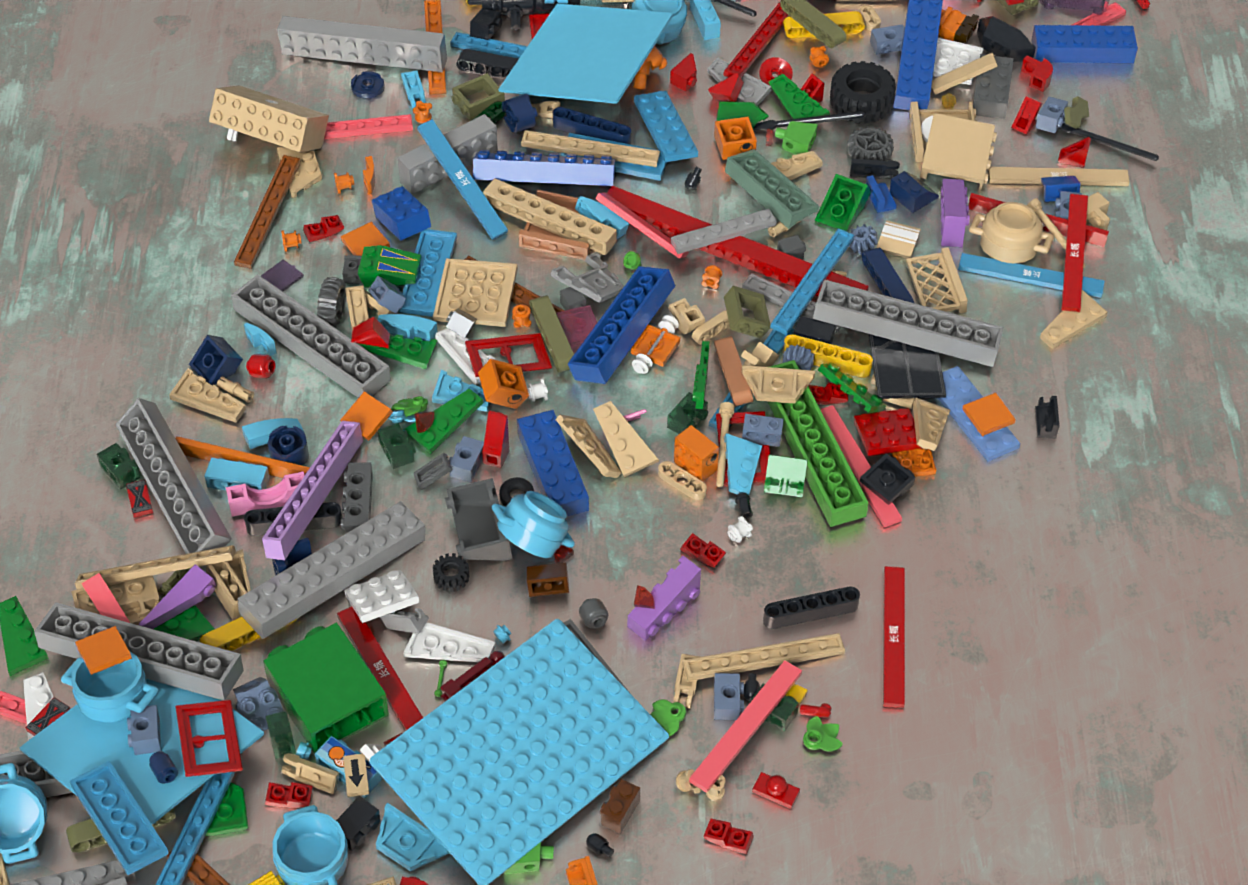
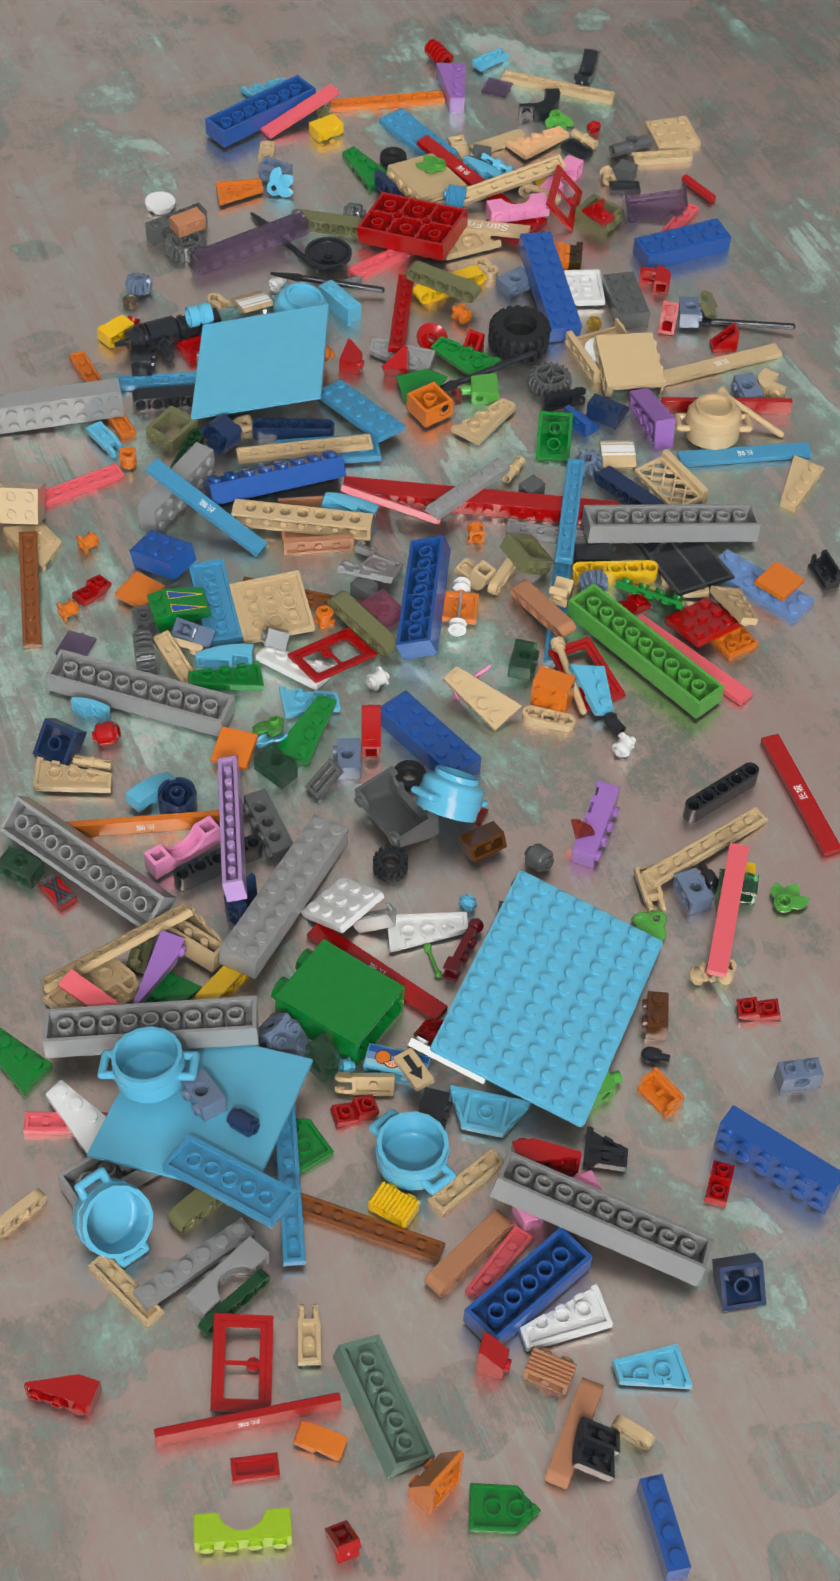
camera: 25 degrees left, 0 degrees up
tile [25,697,71,736] -> none
orange tile [75,626,132,675] -> none
red door [175,700,243,777] -> none
medium azure brick [204,458,270,491] -> none
dark blue tile [351,71,385,98] -> none
red slope [351,317,390,348] -> none
orange slope [363,156,375,195] -> none
clear red tile [415,411,434,433] -> none
orange brick [478,359,529,409] -> none
tan wing [556,414,621,478] -> none
bright green tile [623,251,642,270] -> none
red slope [680,533,726,568] -> none
black cylinder [685,166,702,190] -> none
green wing [692,341,710,409] -> none
sand green arch [725,149,819,229] -> none
tan wing [741,365,815,404] -> none
sand blue brick [742,414,783,447] -> none
red tile [752,772,800,809] -> none
hinge [764,454,807,497] -> none
red arm [800,703,832,718] -> none
black plate [860,453,915,505] -> none
tan tile [932,53,998,95] -> none
black wedge [977,16,1036,62] -> none
blue panel [1041,176,1080,202] -> none
red tile [1061,194,1088,312] -> none

